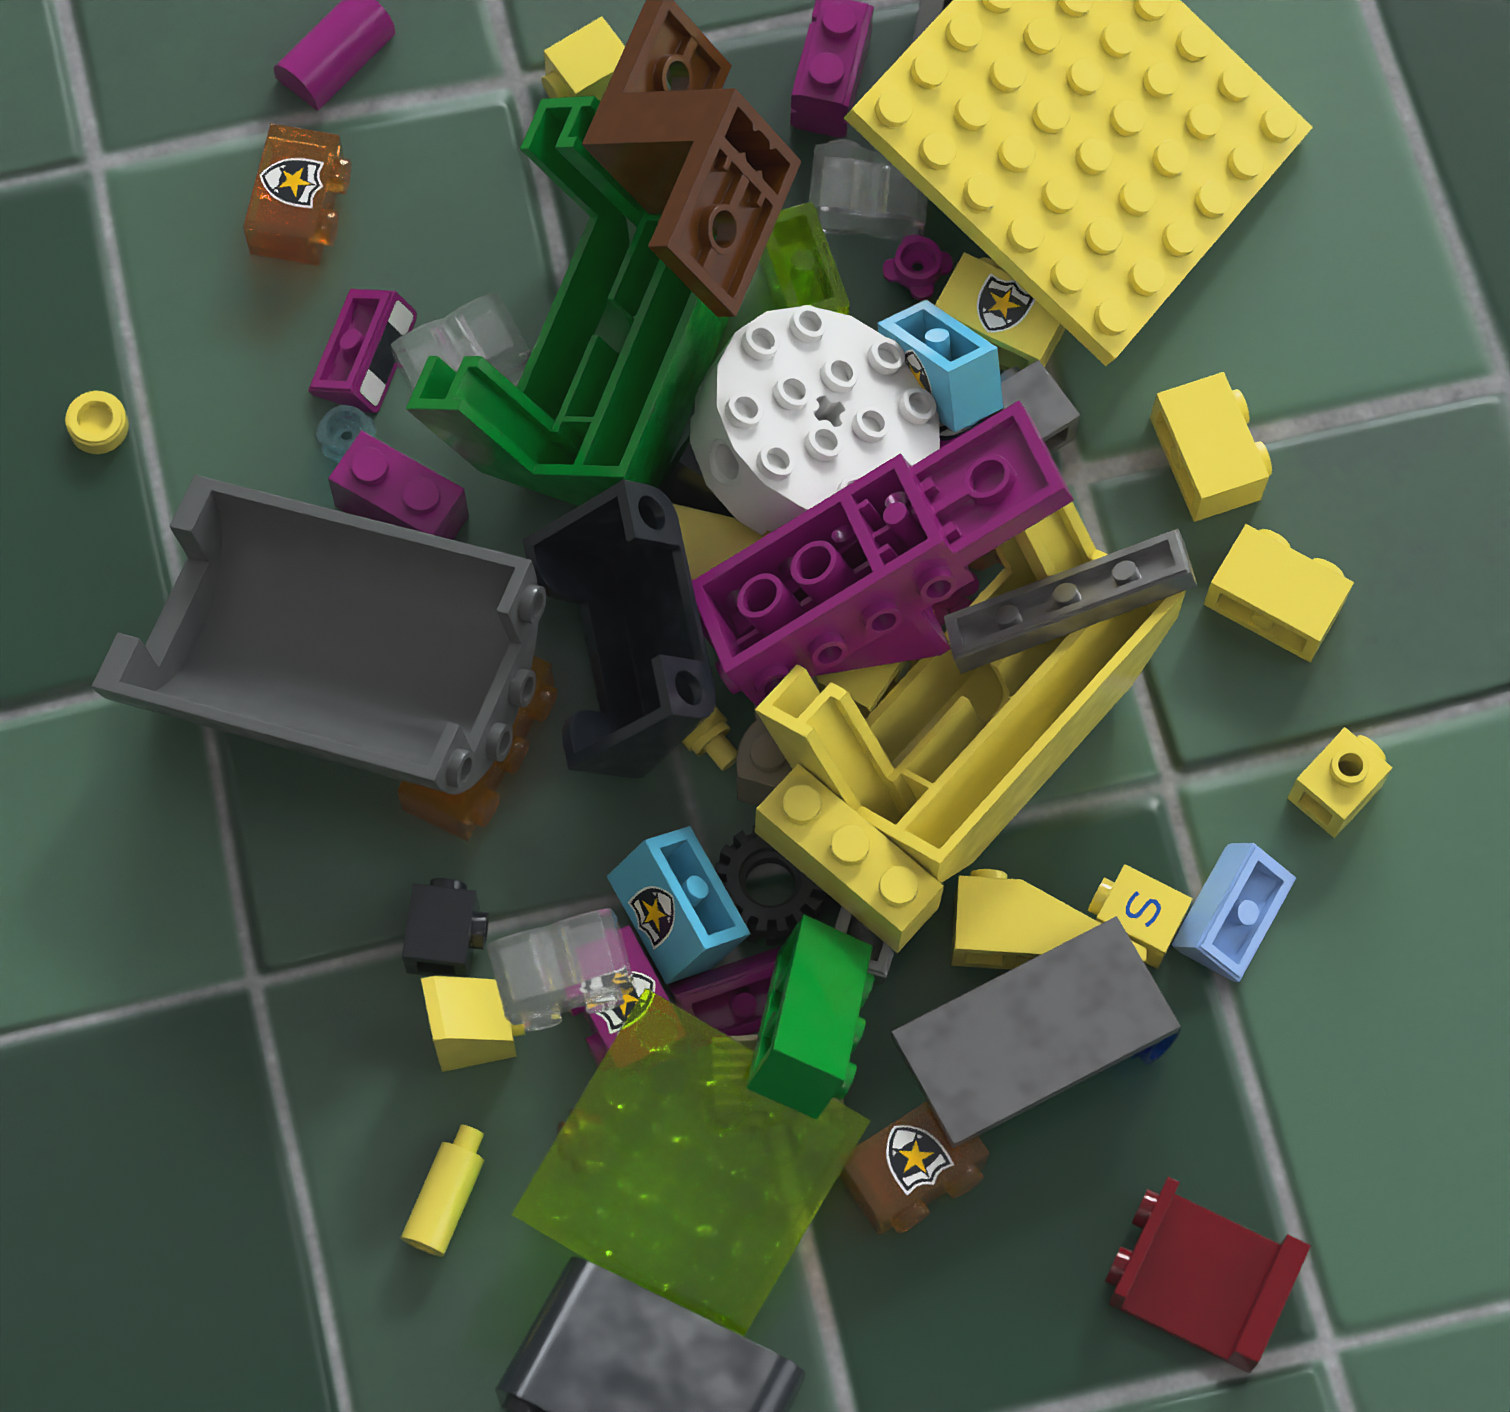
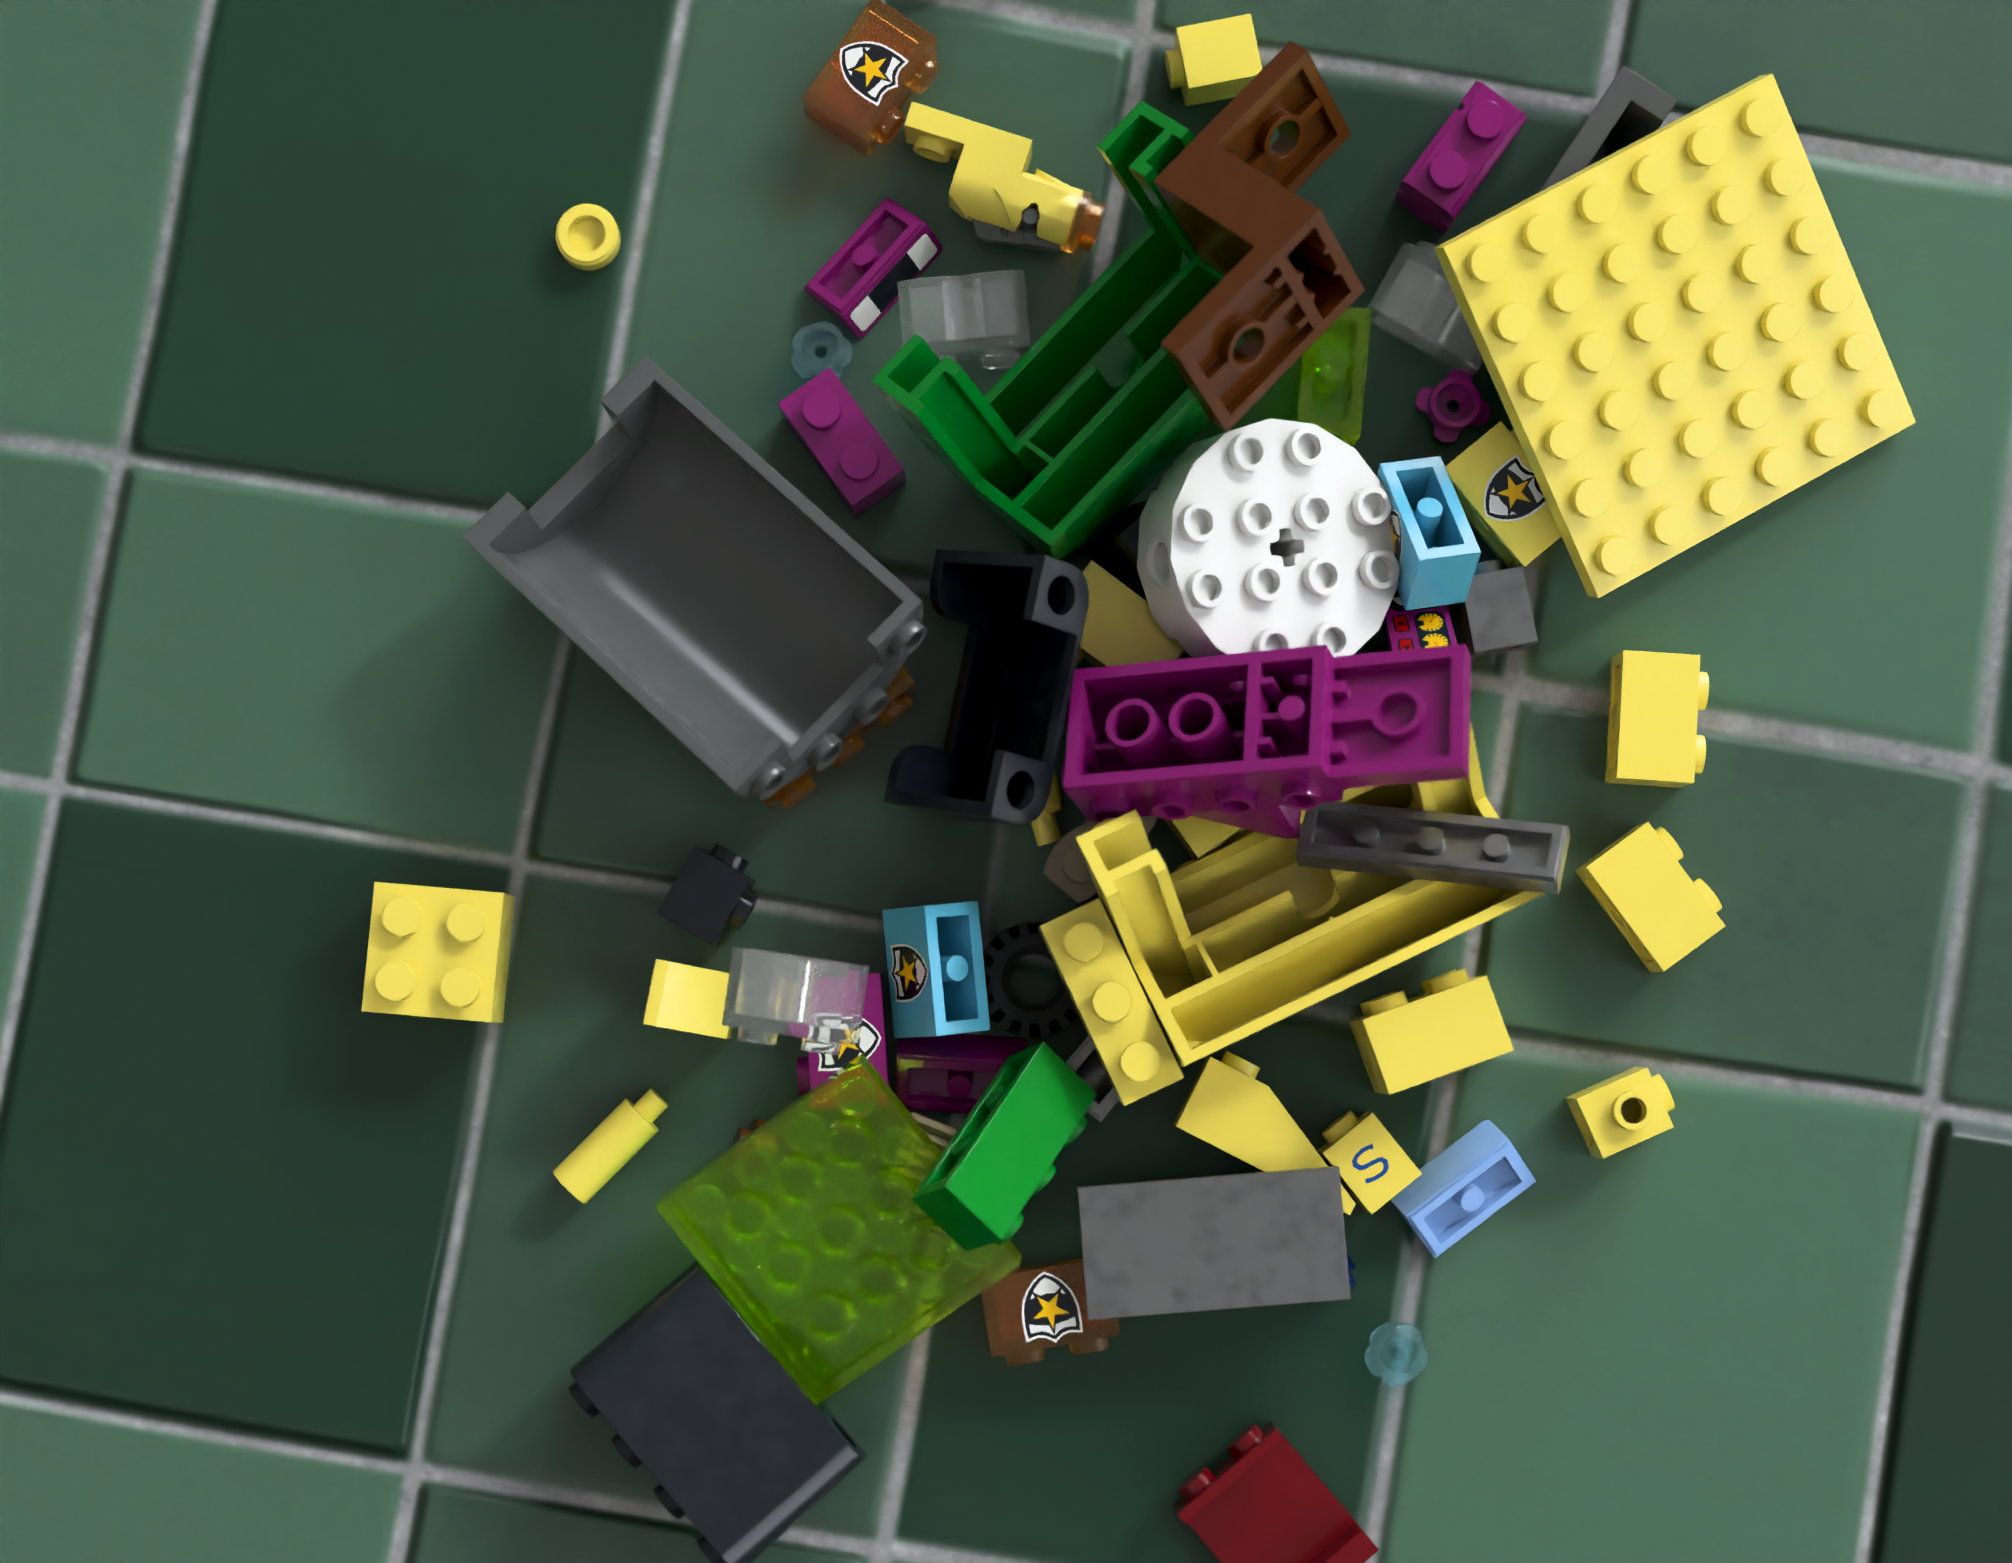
camera: 25 degrees right, 15 degrees up
none -> light yellow brick [361,882,515,1023]
none -> light yellow plate [904,101,1106,254]
none -> light yellow brick [1348,968,1514,1095]
none -> clear light blue plate [1365,1322,1429,1386]

